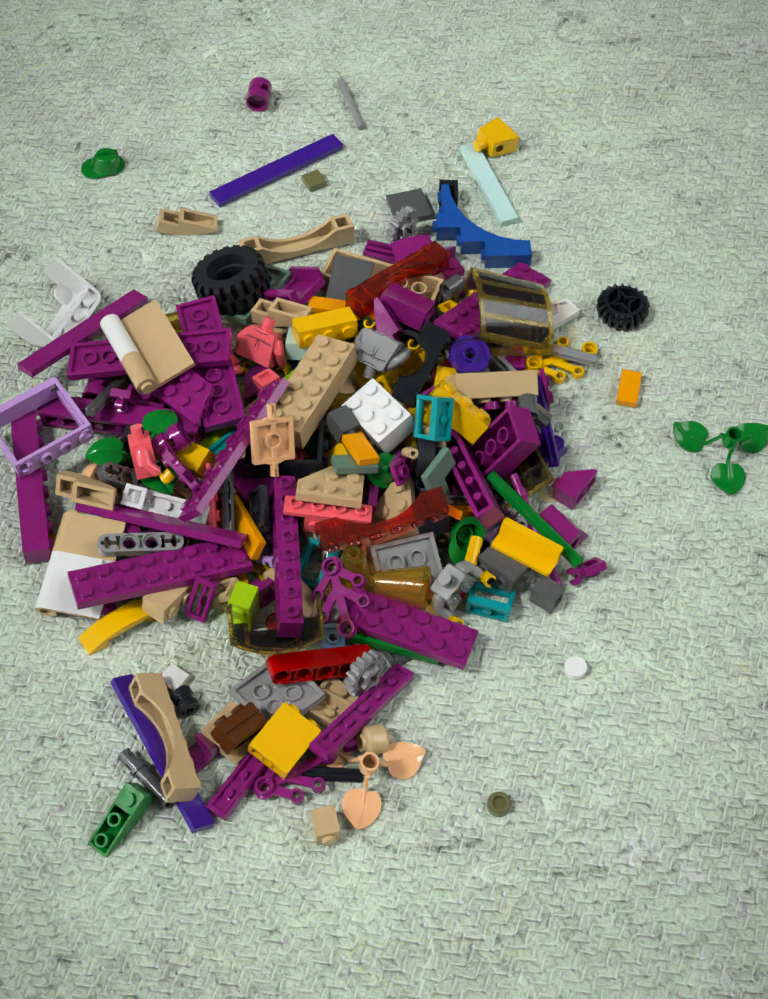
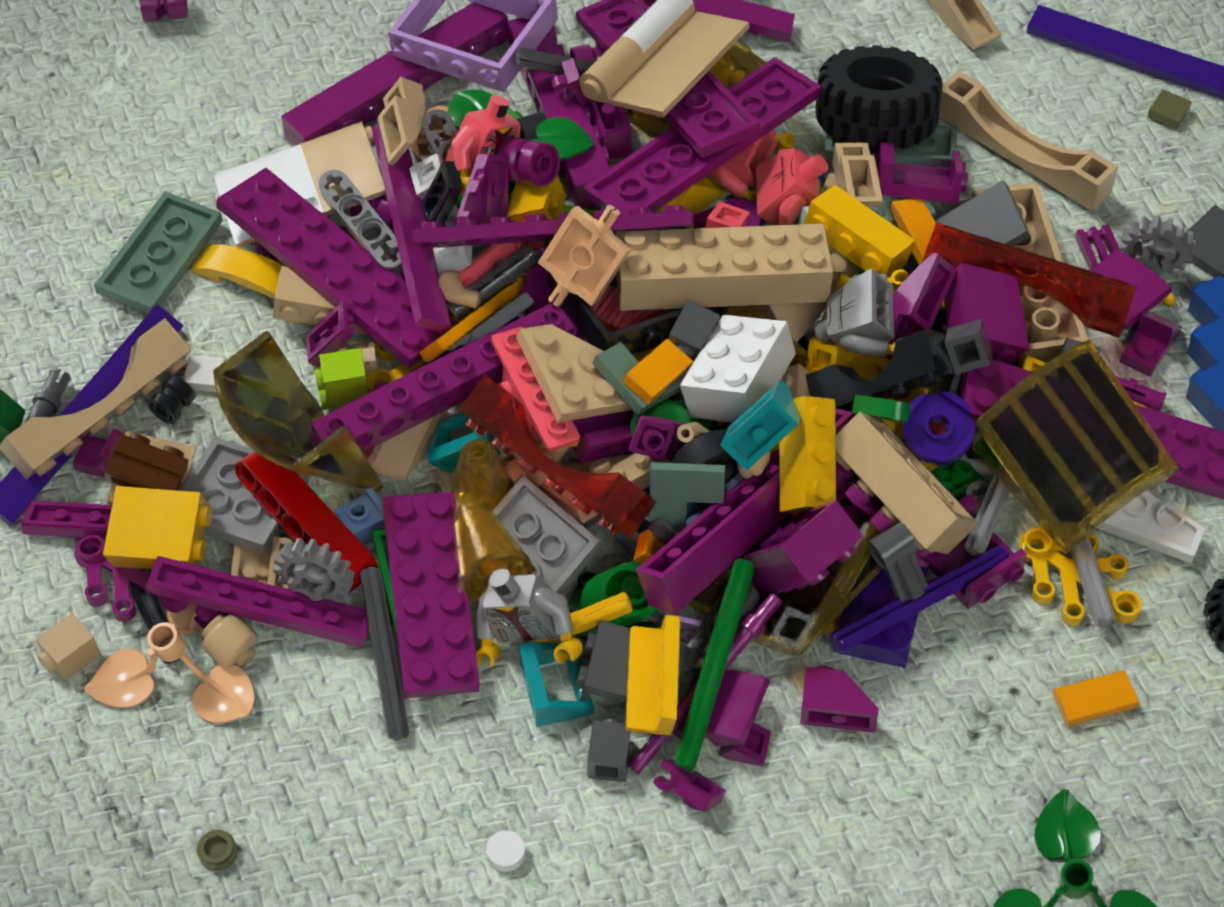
camera: 65 degrees right, 0 degrees up
magenta wing [151,369,216,428] -> none
magenta plant [311,556,372,639] -> none
magenta plate [505,351,525,371] -> none
none -> sand green plate [94,191,223,314]
none -> dark grey axle [360,567,409,741]
none -> black plate [421,161,464,225]
none -> tan arm [439,270,482,309]
none -> green beam [851,395,911,423]
none -> dark grey brick [944,319,993,375]

